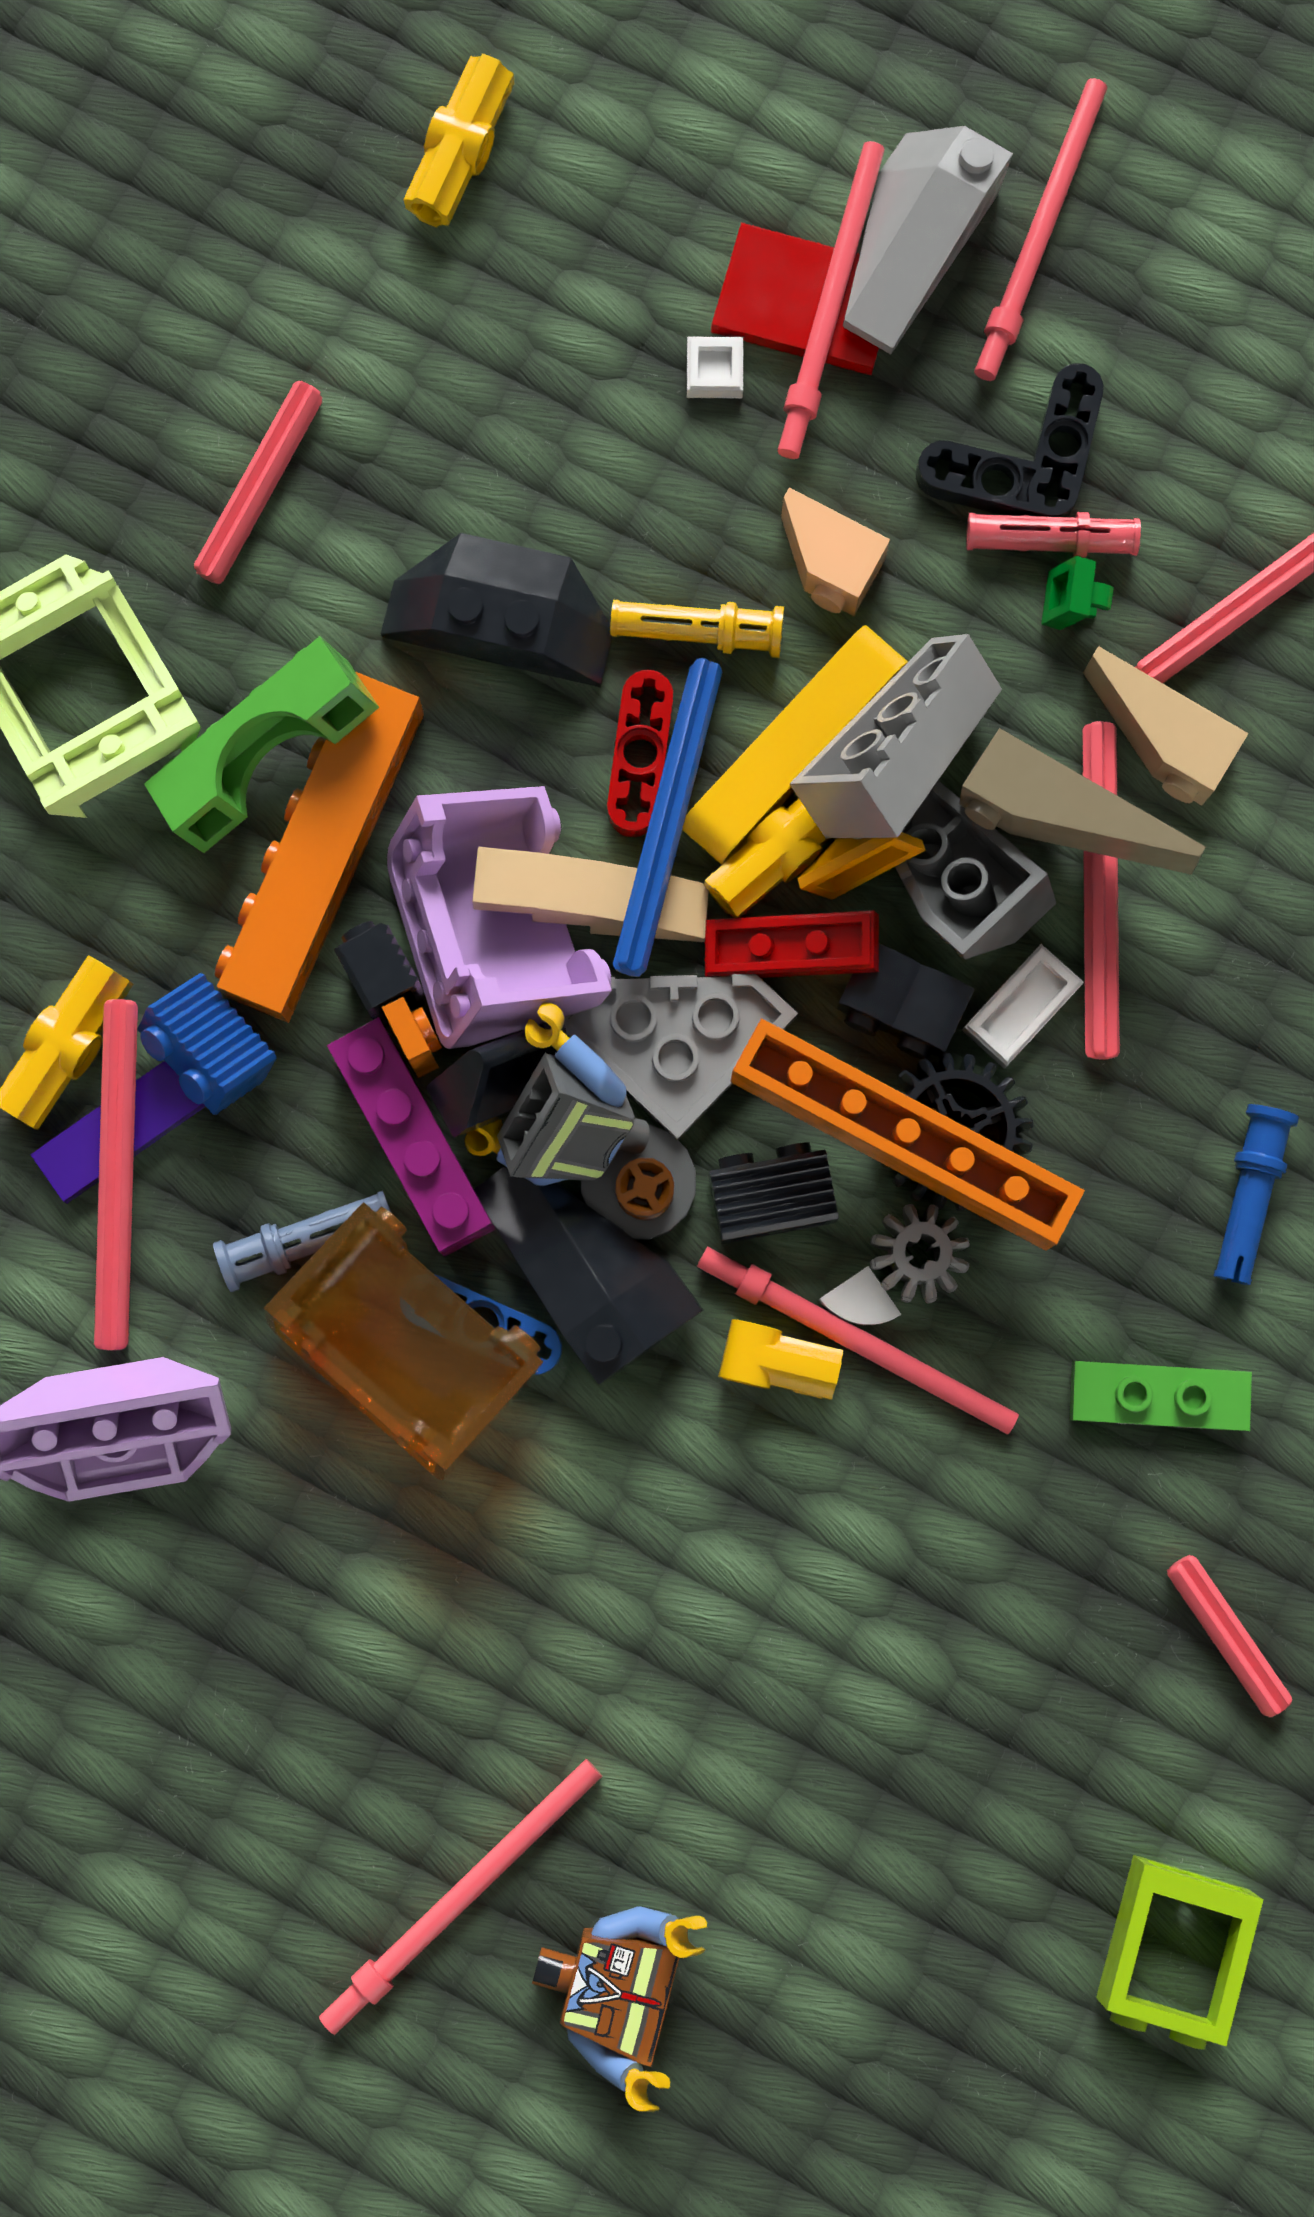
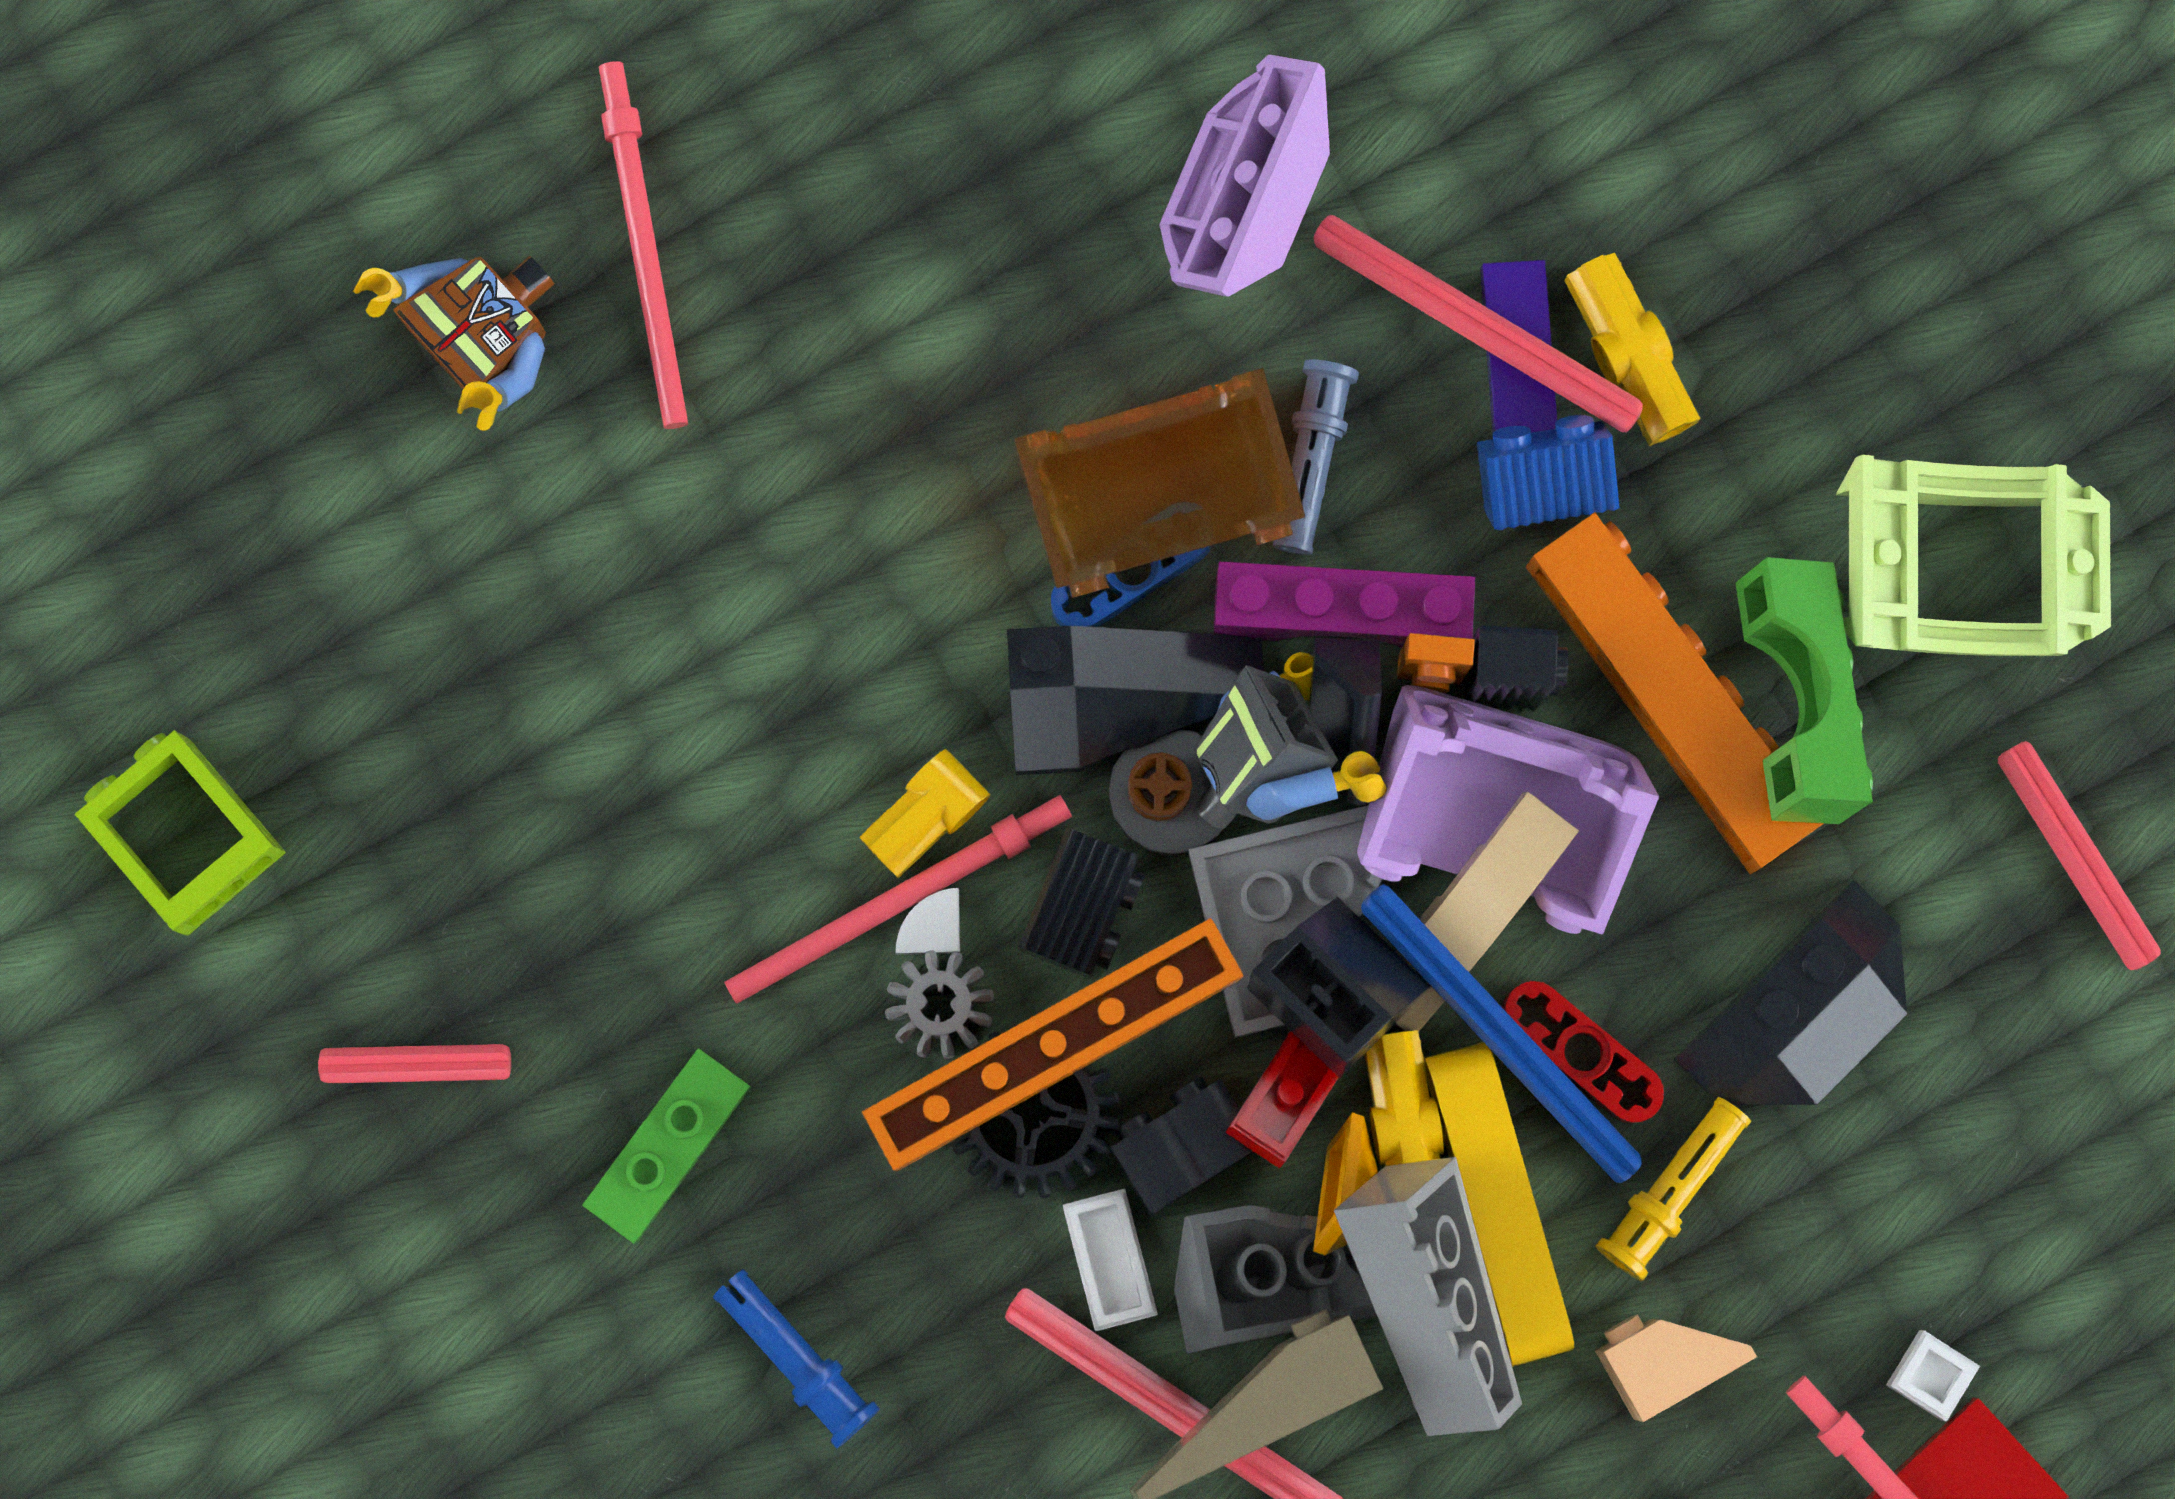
camera: 125 degrees right, 0 degrees up
none -> black slope [1247,896,1431,1078]

